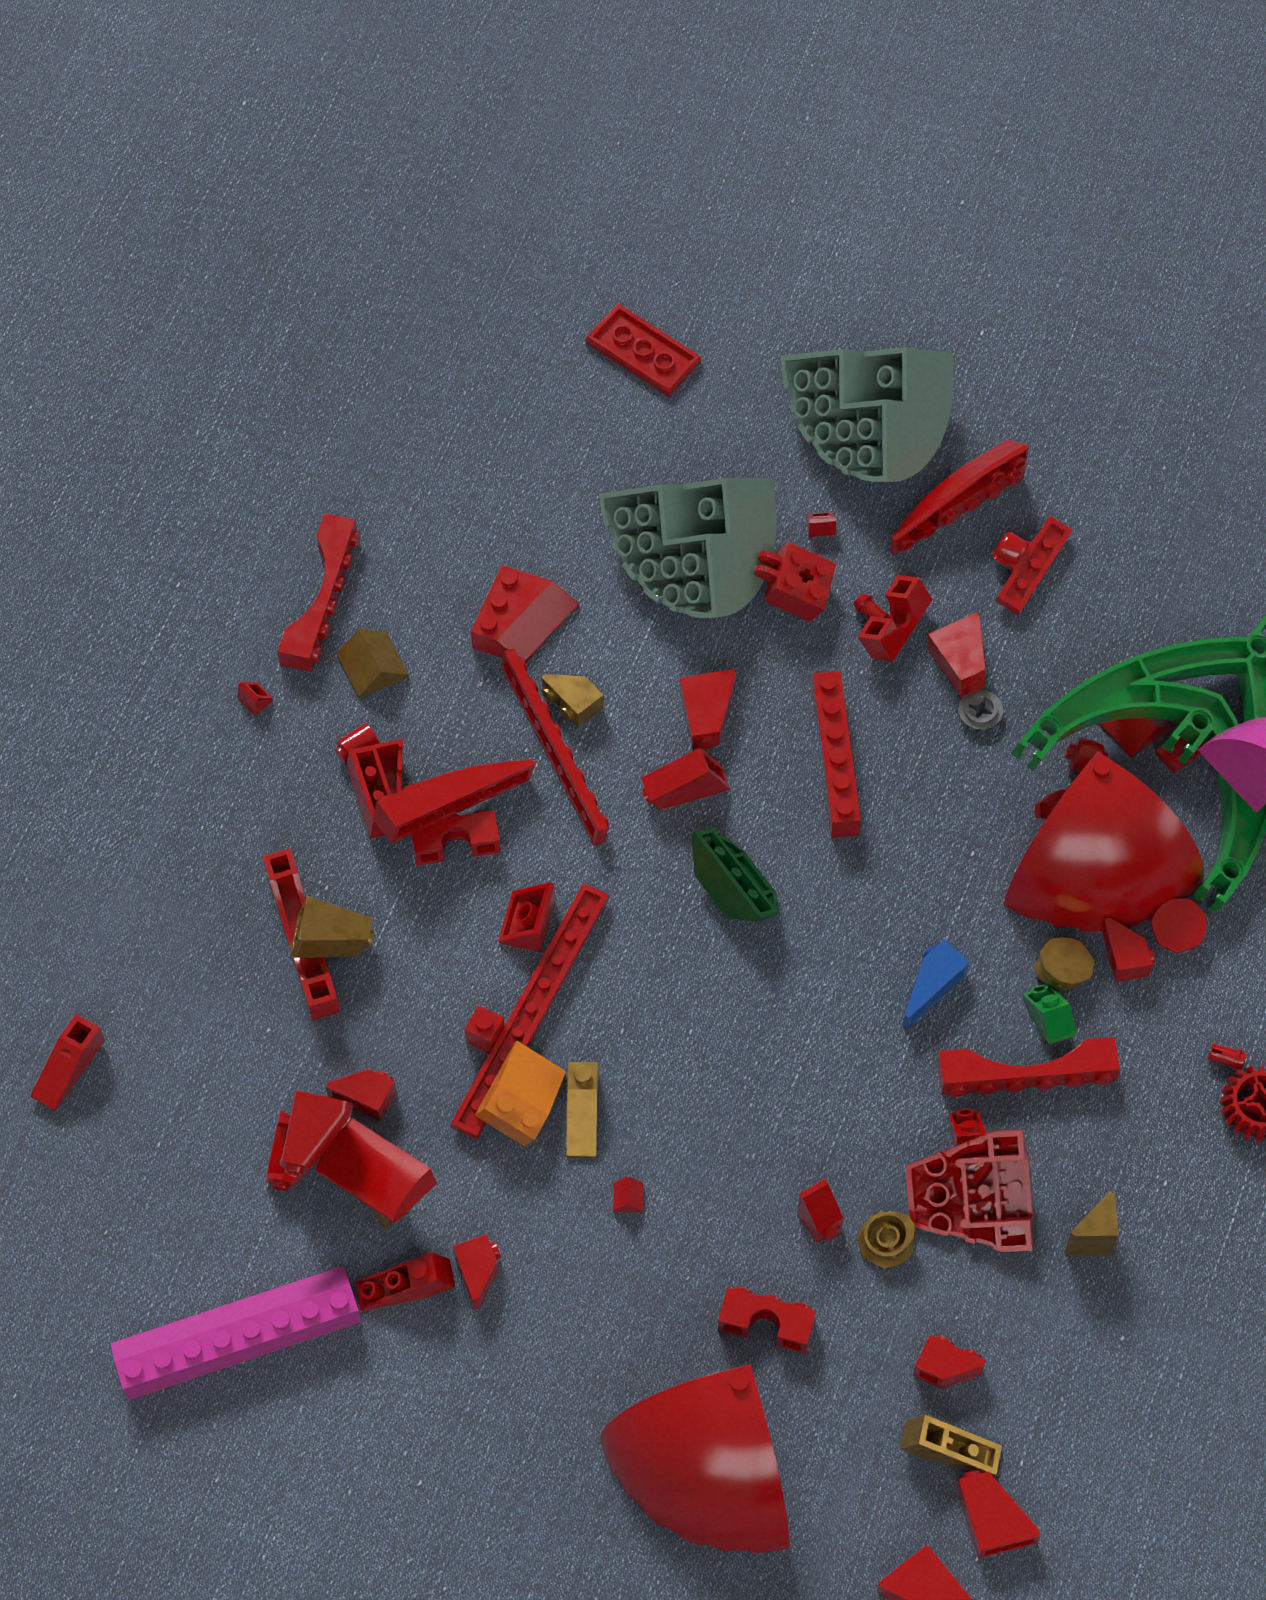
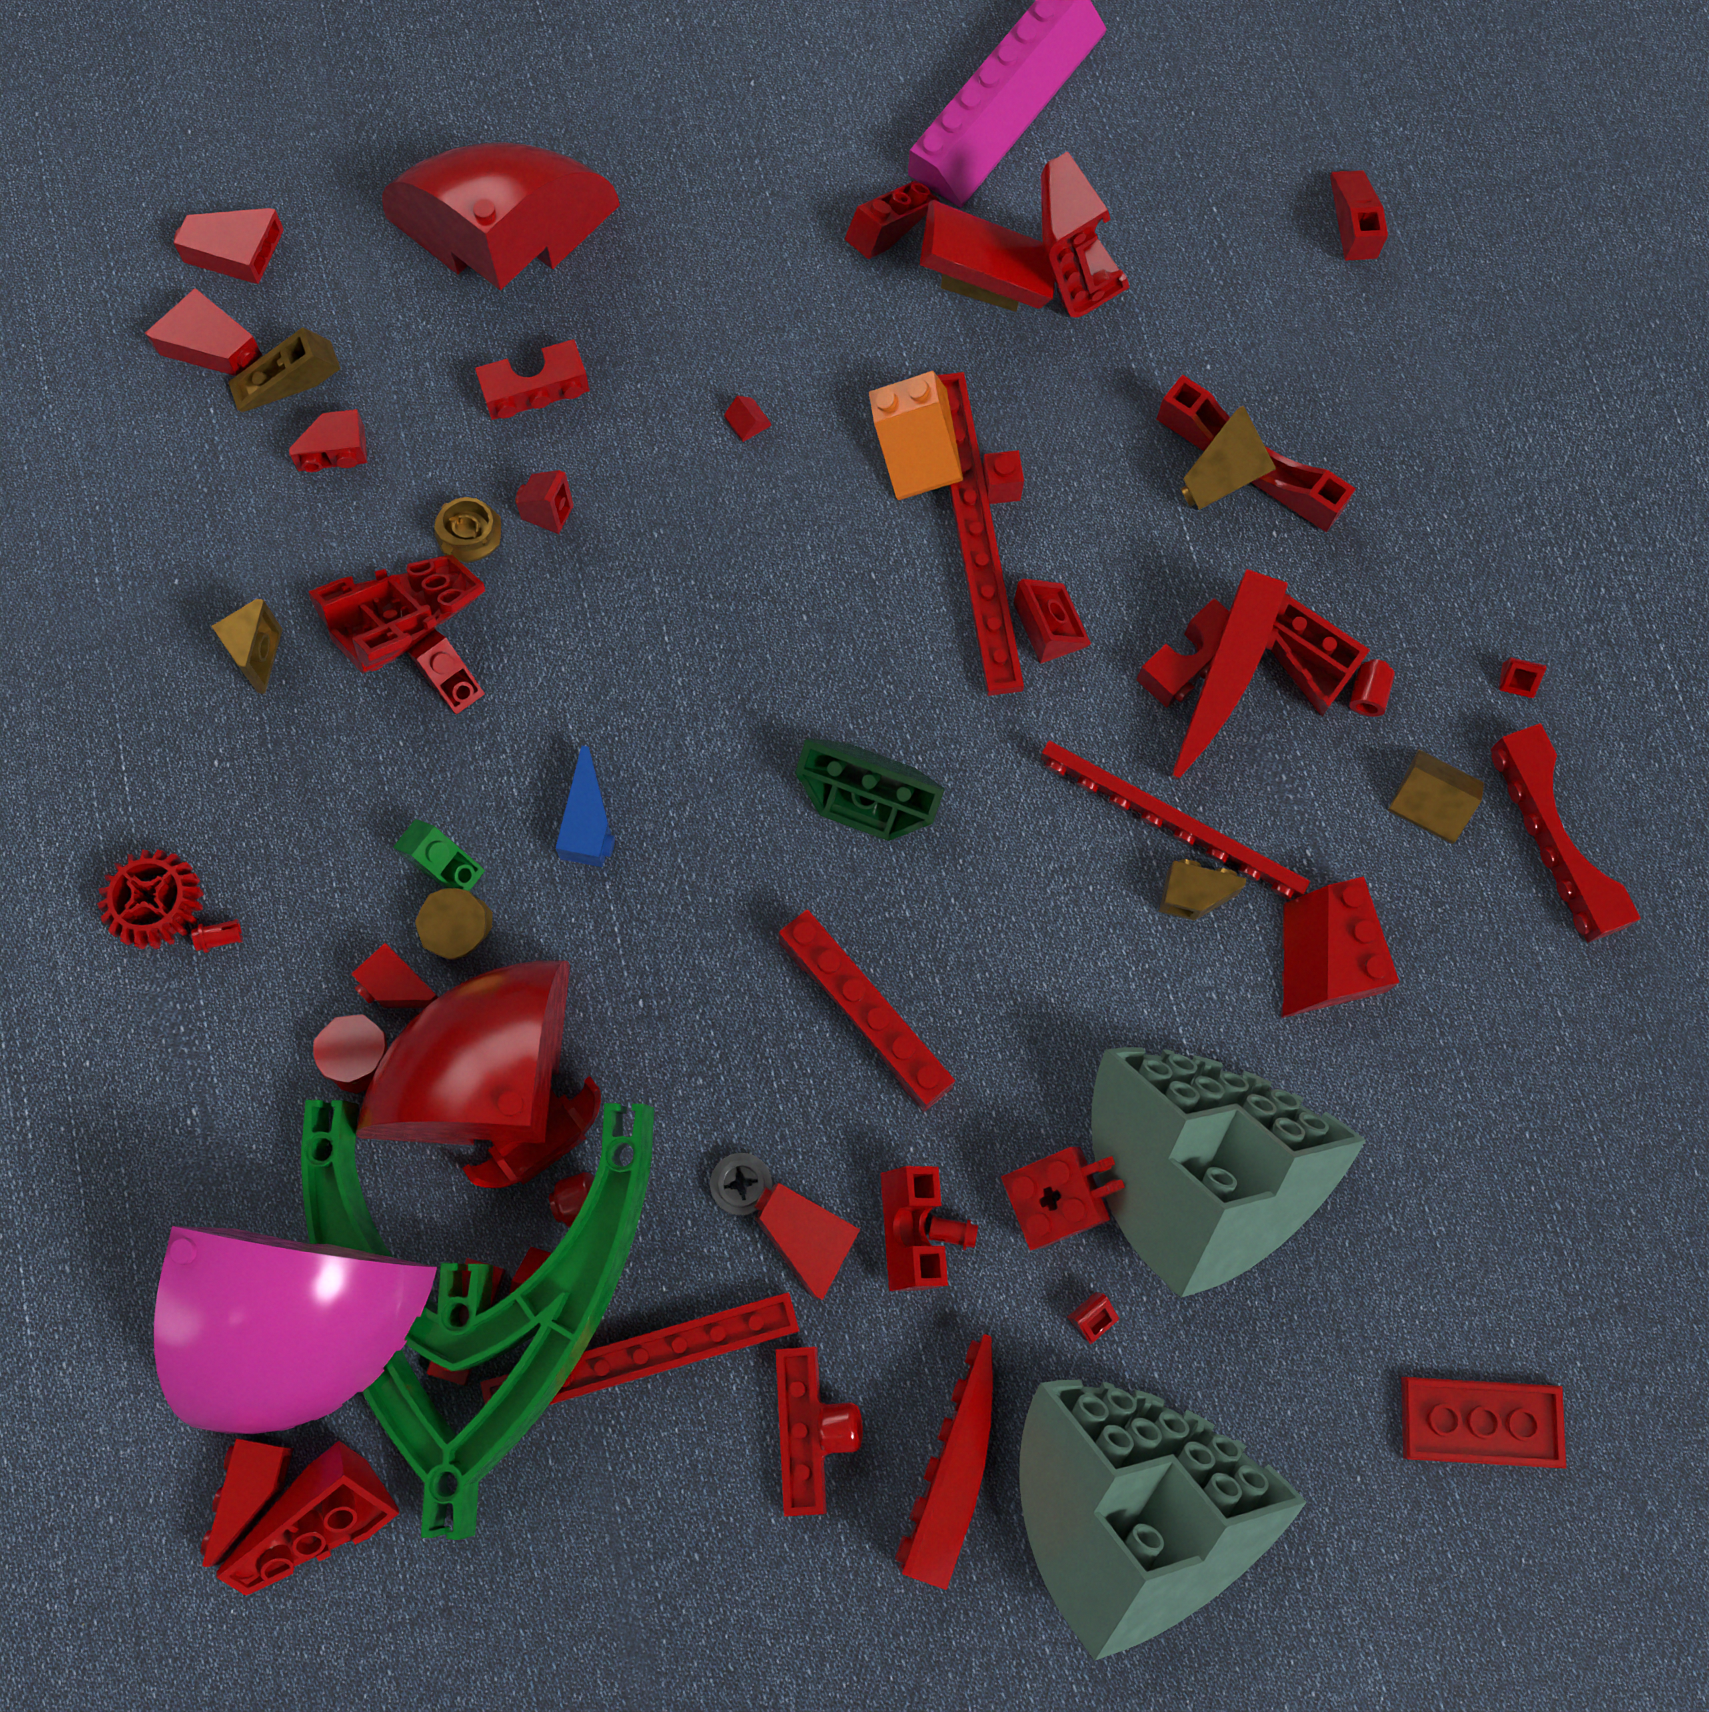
camera: 140 degrees right, 10 degrees up
red slope [326,1069,397,1121] -> none
red slope [453,1234,501,1310] -> none
pearl gold slope [566,1062,599,1158] -> none
red slope [641,748,730,810] -> none
red slope [680,669,736,749] -> none
red arch [937,1037,1120,1097] -> none
none -> red plate [480,1292,800,1406]

